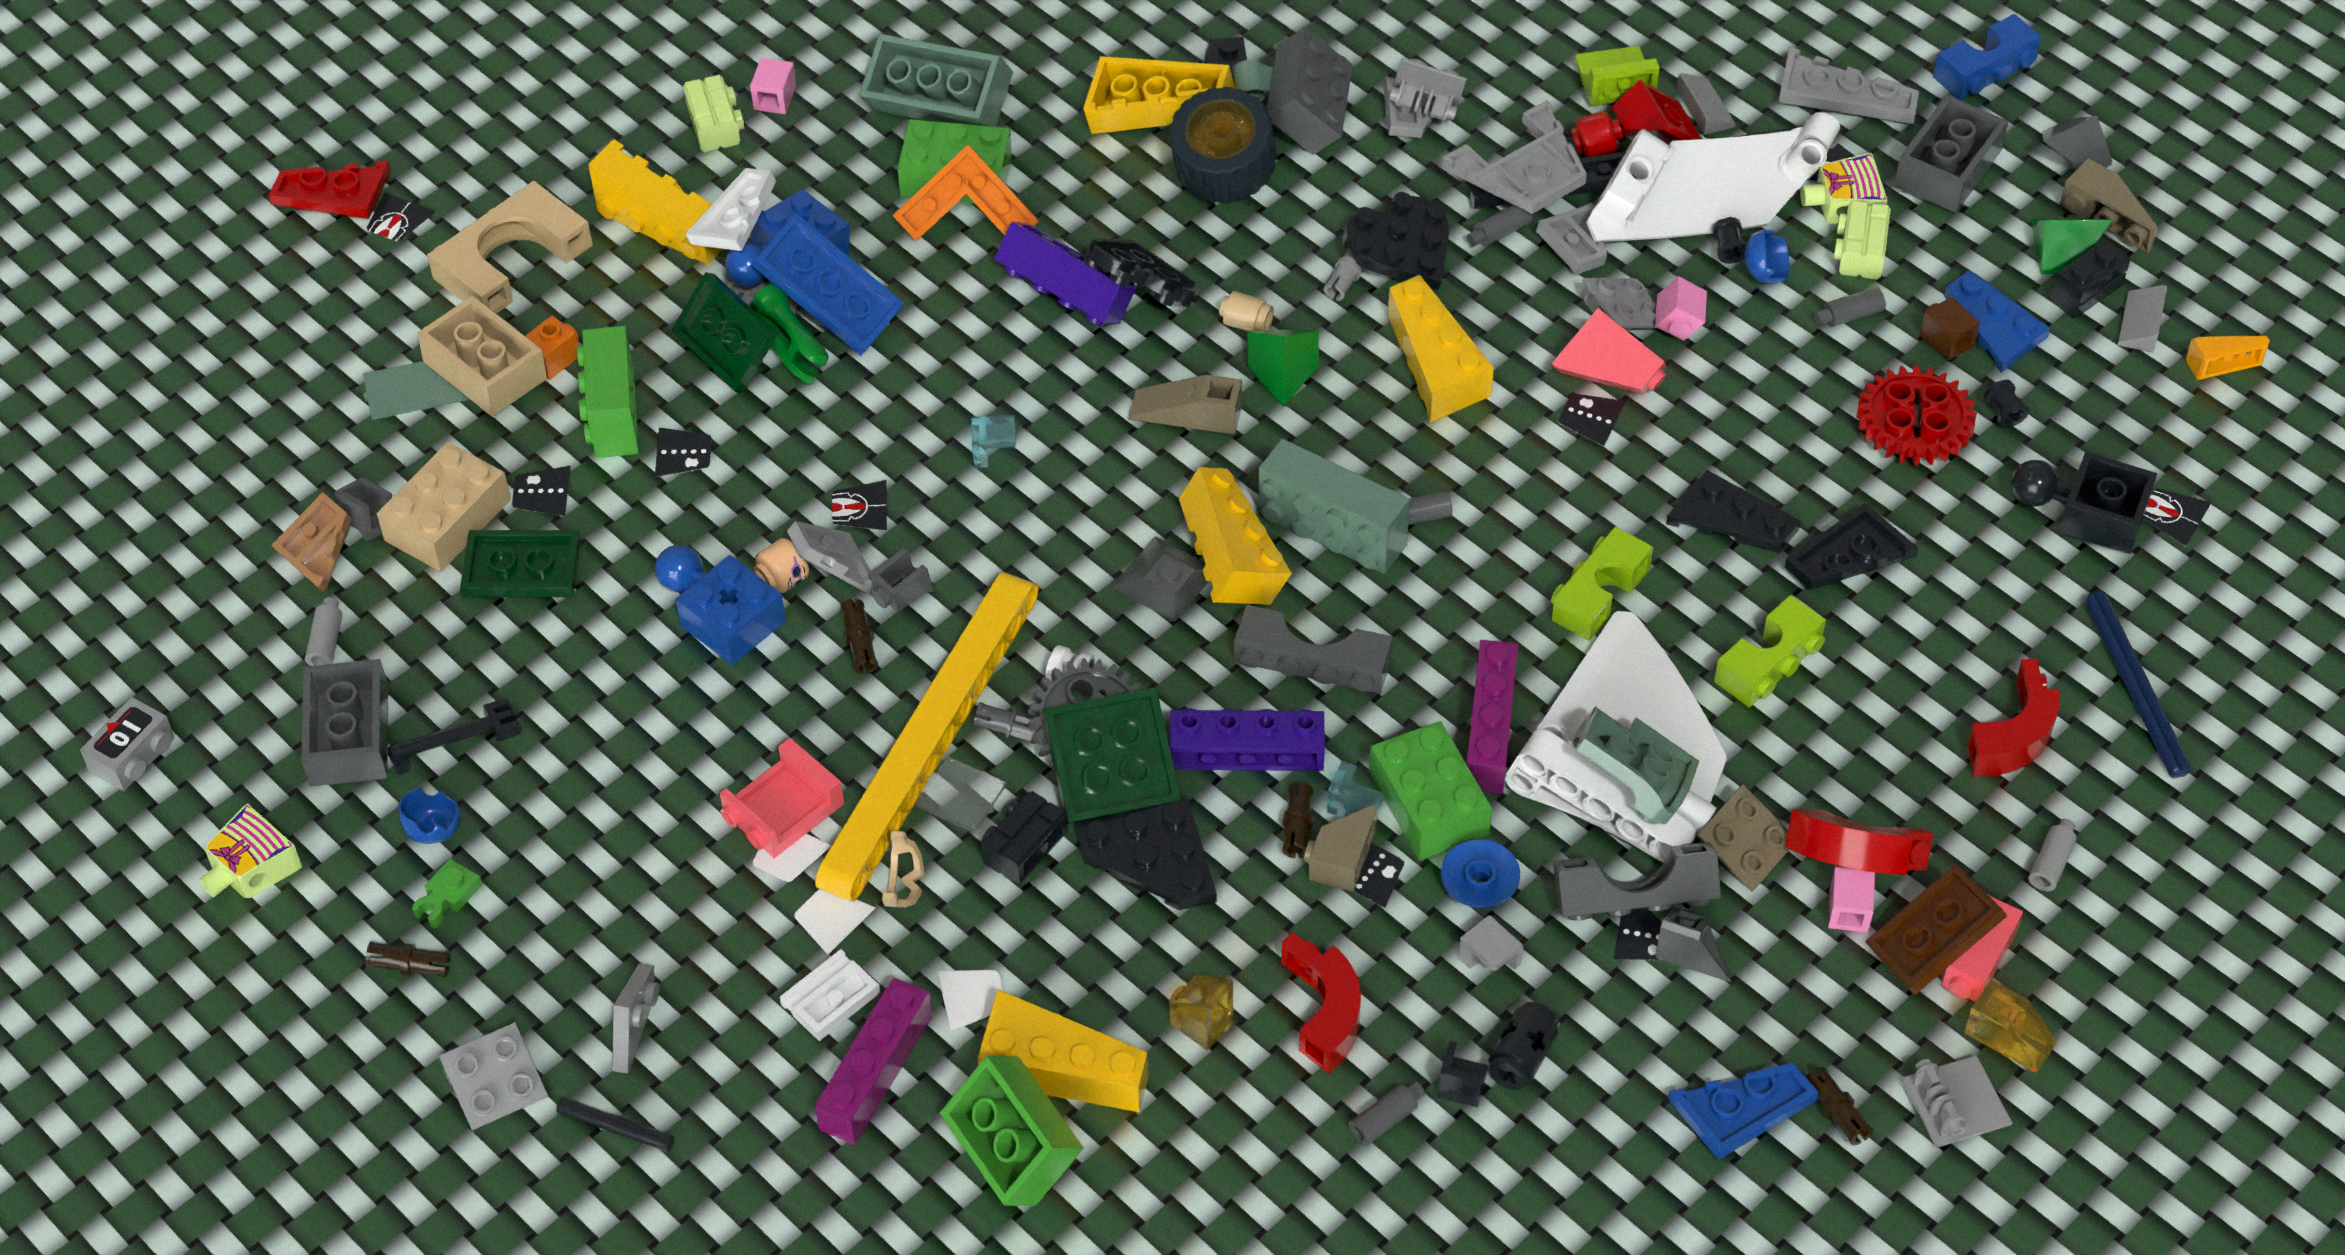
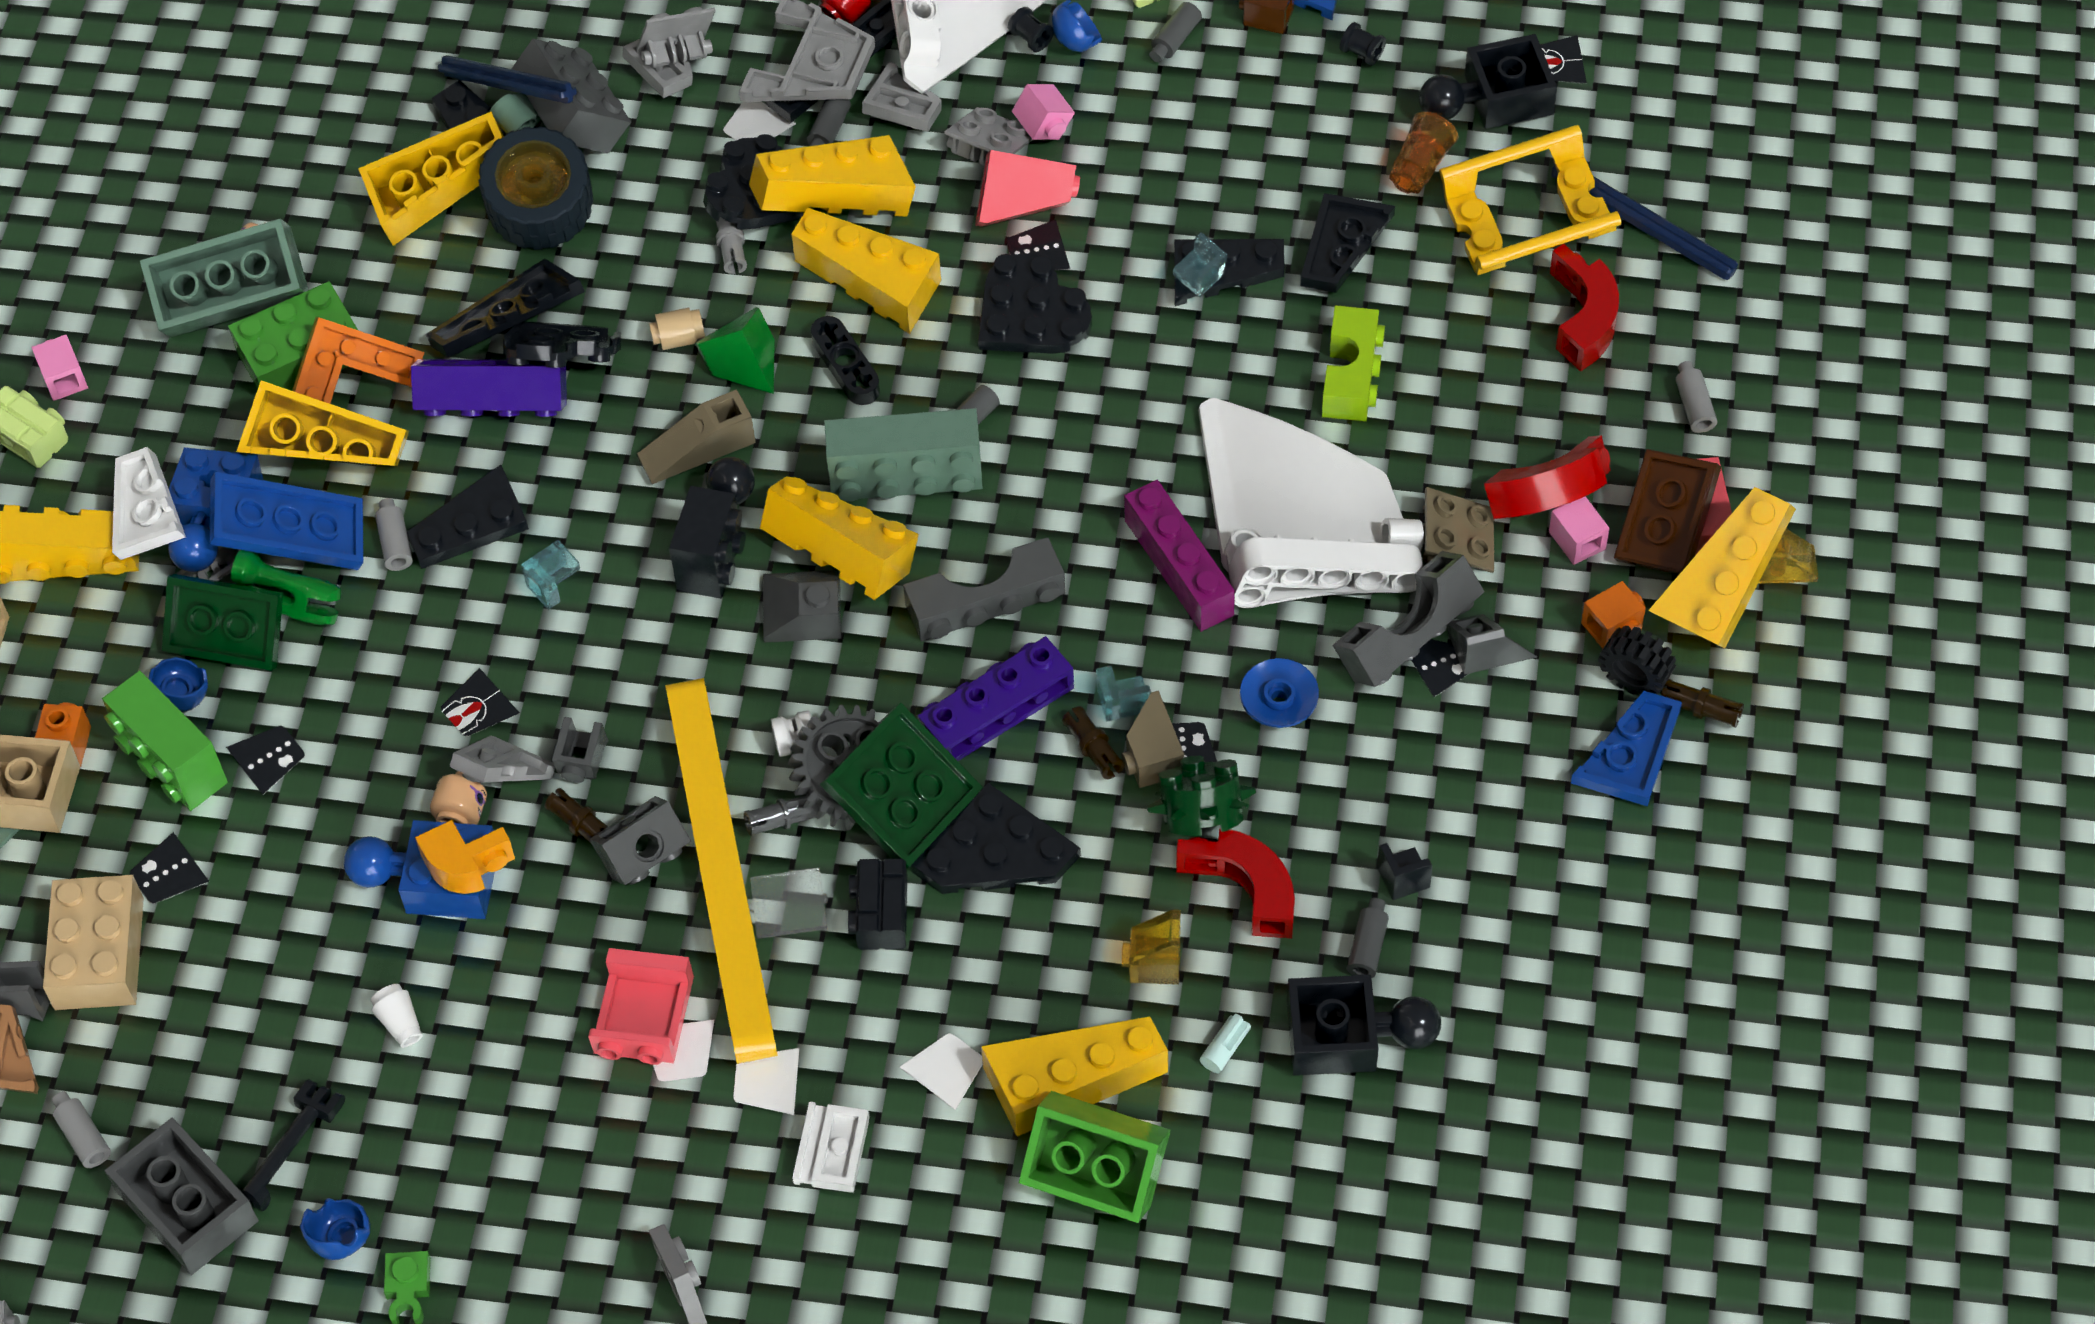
camera: 35 degrees left, 5 degrees up
dark green plate [460,530,581,597] -> none
magenta brick [815,977,932,1145] -> none
tan helmet [882,831,924,908] -> none
bright green brick [1369,721,1492,861] -> none
light grey panel [1459,915,1523,971] -> none
black piece [1488,1002,1558,1090] -> none
lime arch [1551,526,1653,641] -> none
sand green slope [1572,706,1699,824] -> none
red gear [1856,365,1977,466] -> none
light grey hinge [1901,1055,2012,1148] -> none
none -> blue hair [148,657,208,712]
none -> yellow wedge [236,380,409,466]
none -> white cone [371,984,423,1048]
none -> light grey cylinder [375,498,413,571]
none -> black wing [407,465,529,569]
none -> light orange brick [415,820,515,894]
none -> black wing [425,259,585,357]
none -> dark blue axle [438,55,577,104]
none -> dark grey brick [589,796,691,885]
none -> black brick [669,457,755,599]
none -> white sticker [723,101,796,140]
none -> yellow wedge [749,135,916,217]
none -> black beam [811,316,880,405]
none -> black plate [978,253,1092,354]
none -> dark green brick [1147,755,1256,836]
none -> clear light blue panel [1173,232,1228,298]
none -> light aqua piece [1199,1014,1251,1074]
none -> black brick [1286,975,1441,1076]
none -> clear orange plant [1389,112,1459,194]
none -> yellow piece [1439,124,1621,275]
none -> orange brick [1581,581,1646,649]
none -> black tyre [1598,626,1676,696]
none -> yellow wedge [1648,487,1796,649]

